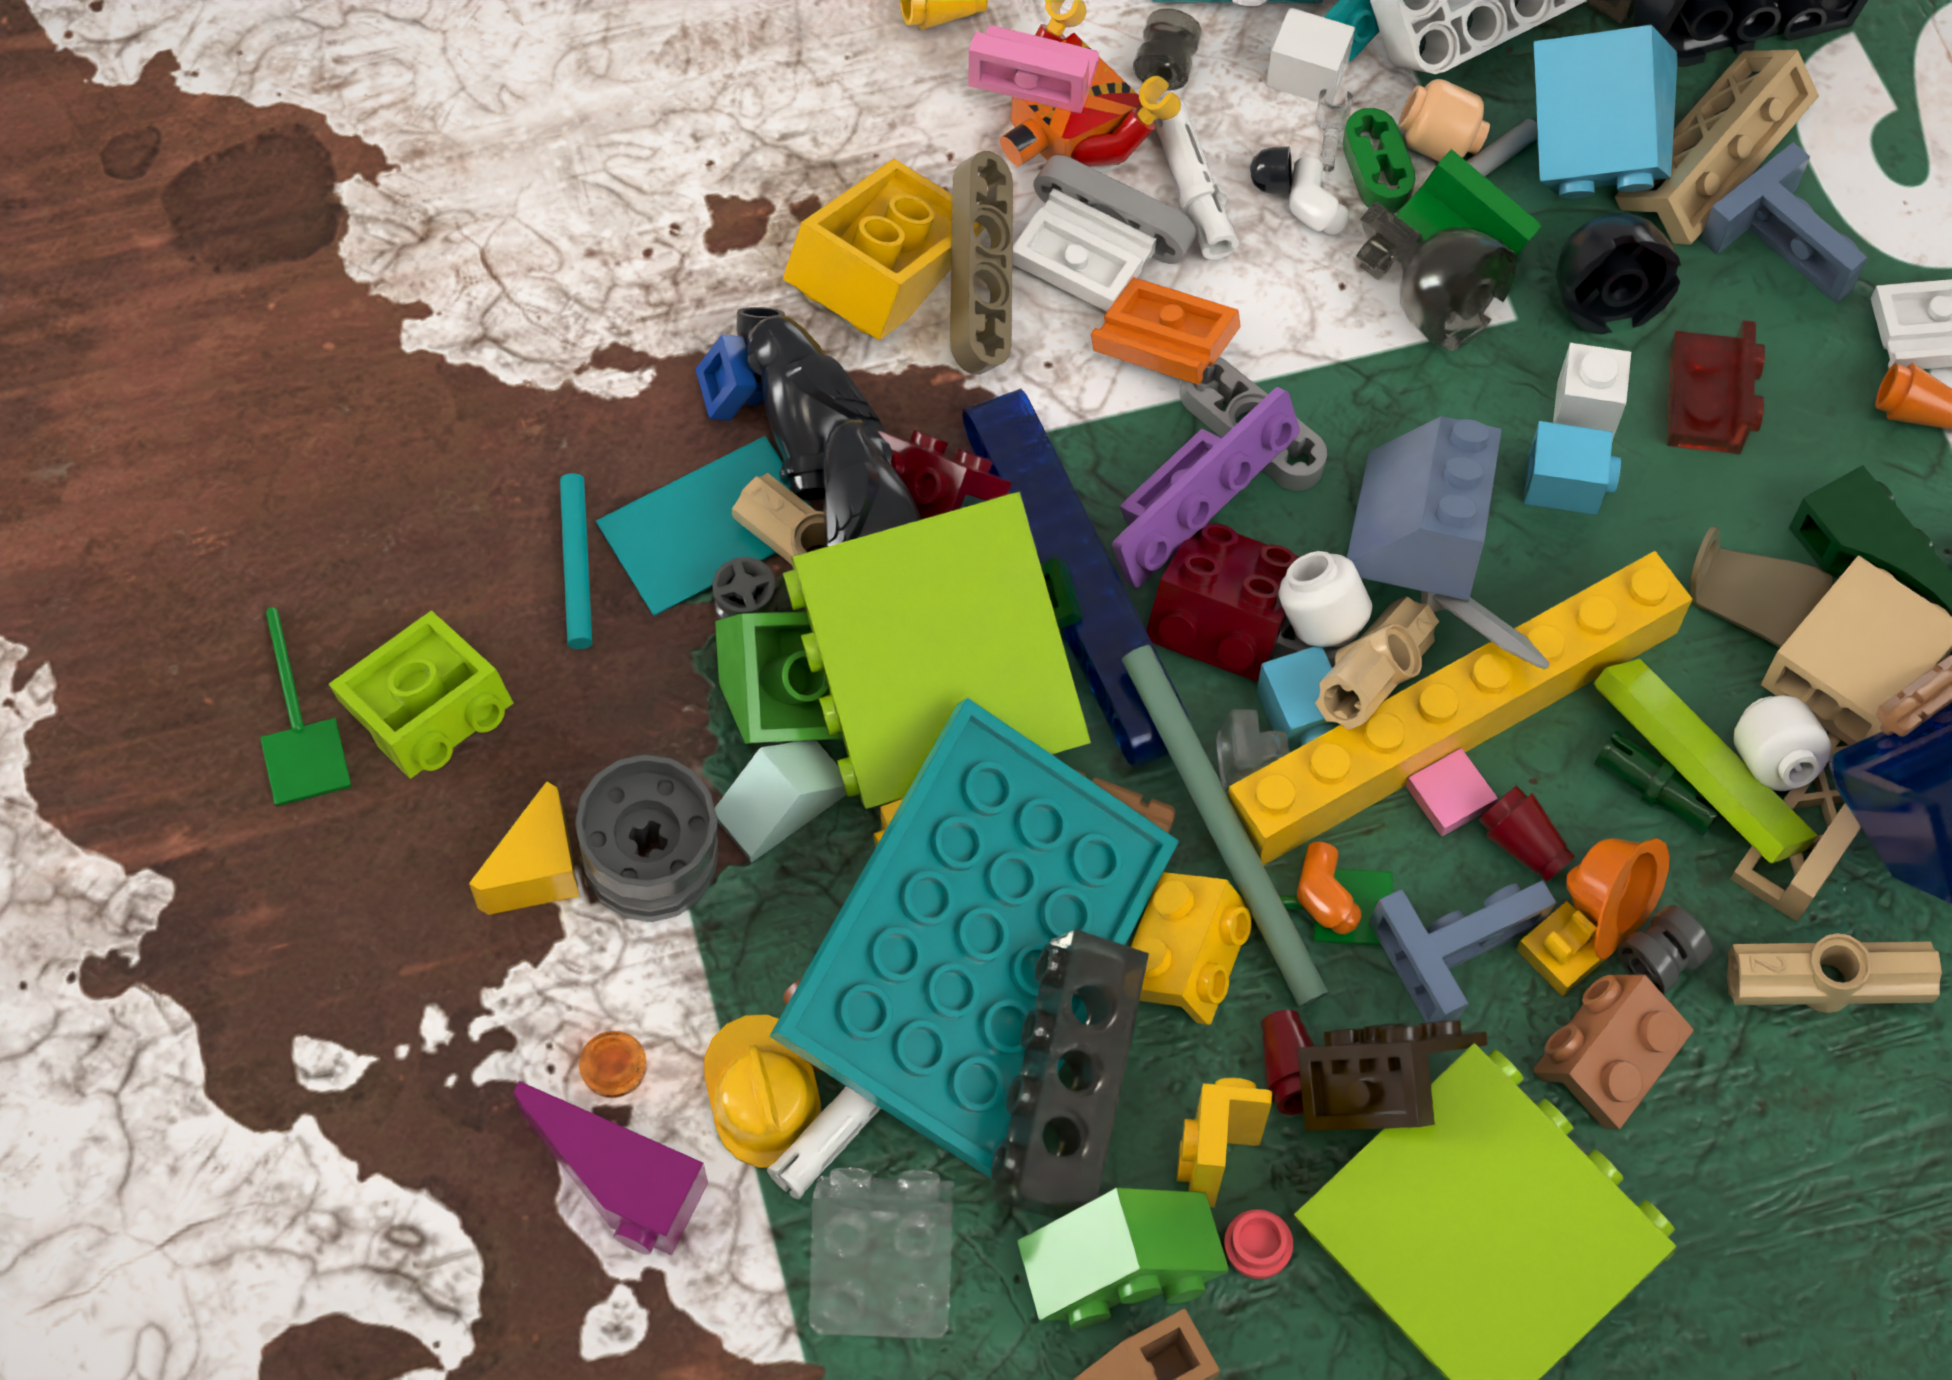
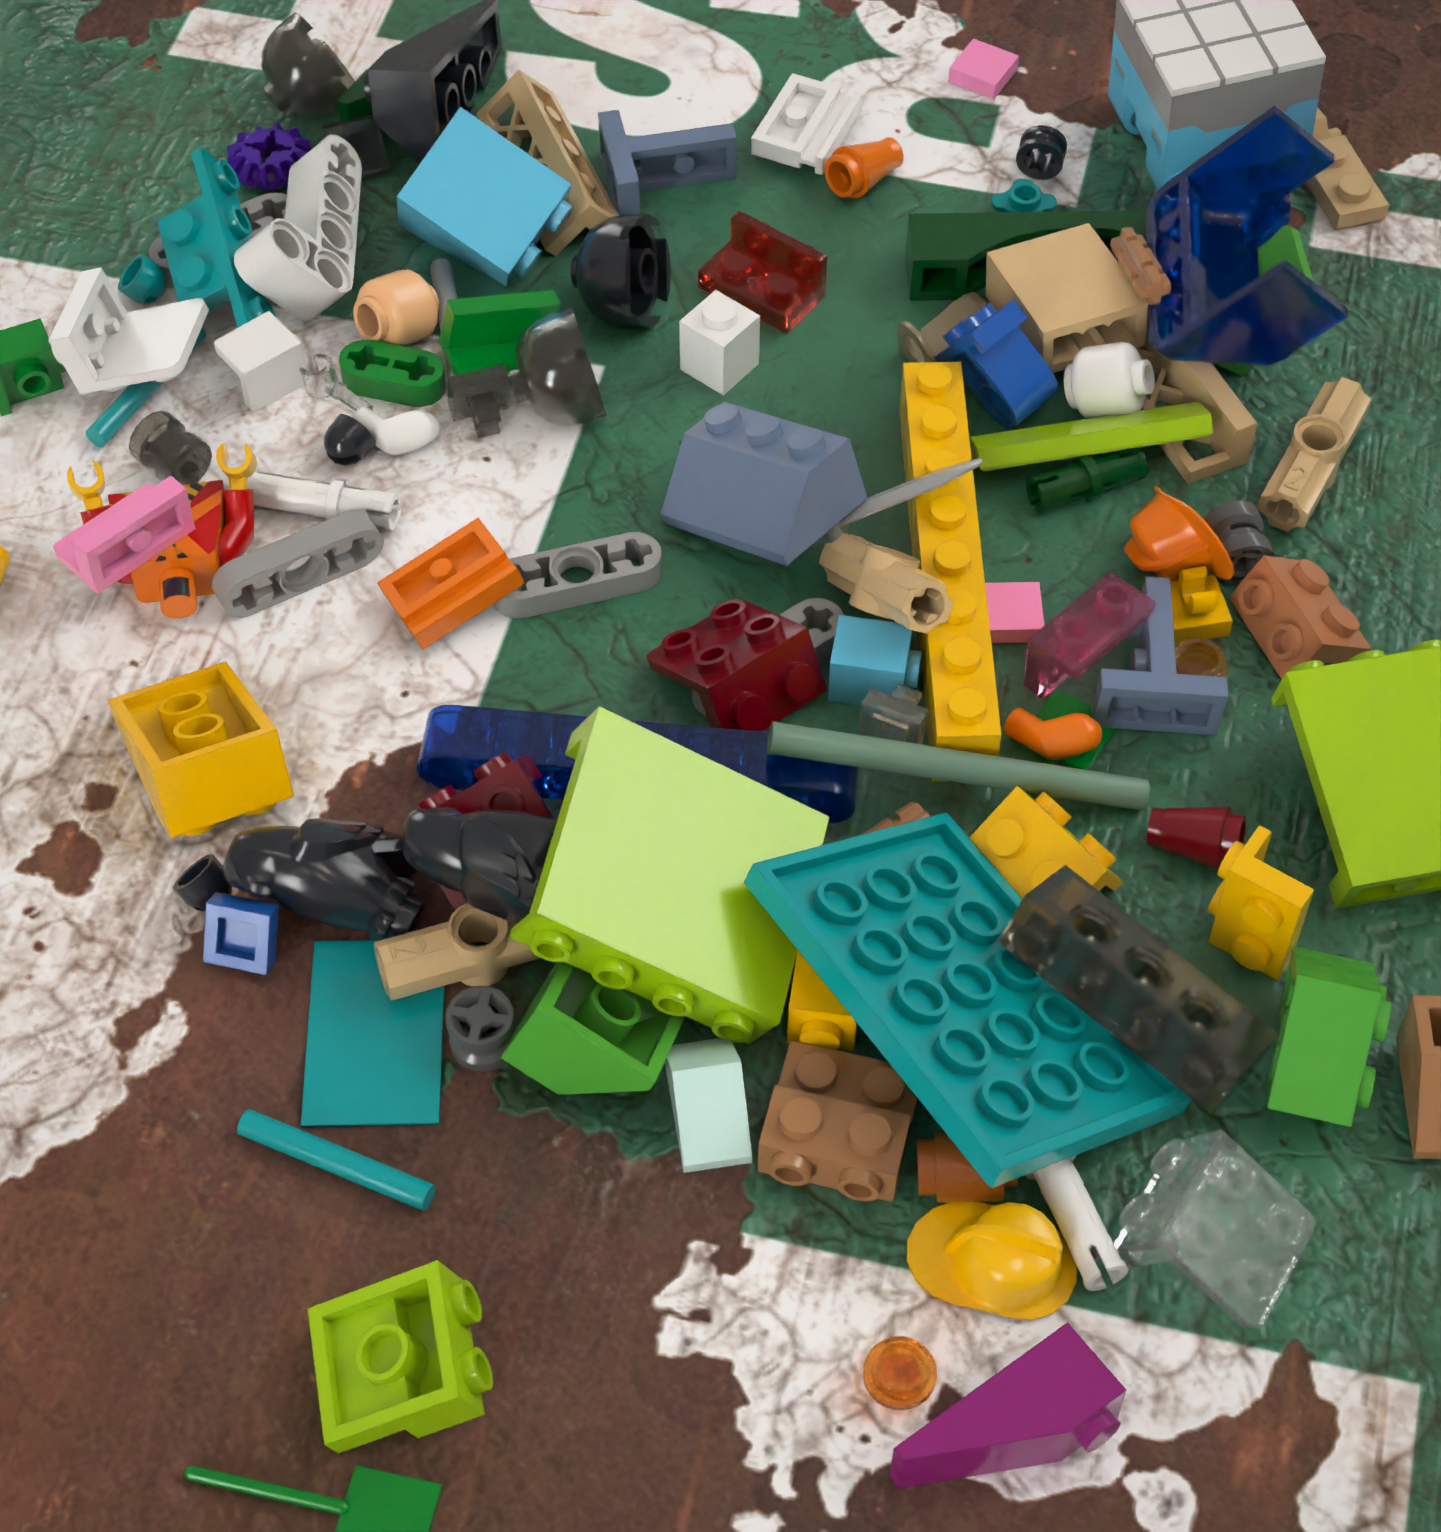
camera: 60 degrees left, 10 degrees down
yellow slope [469,781,580,915] -> none
dark grey wheel [575,754,719,922] -> none
dark tan beam [950,151,1013,375] -> none
white plate [1012,188,1156,312] -> none
medium lavender bracket [1112,387,1300,588] -> none
coral plate [1224,1209,1293,1279] -> none
white head [1278,551,1372,647] -> none
dark brown bracket [1297,1020,1488,1131] -> none
dark red cone [1479,785,1575,883] -> none
medium azure brick [1524,421,1621,515] -> none
none -> medium nougat plate [758,1040,918,1202]
none -> blue pin [934,300,1058,429]
none -> clear pink bracket [1023,571,1155,699]
none -> clear orange plate [1175,638,1228,677]

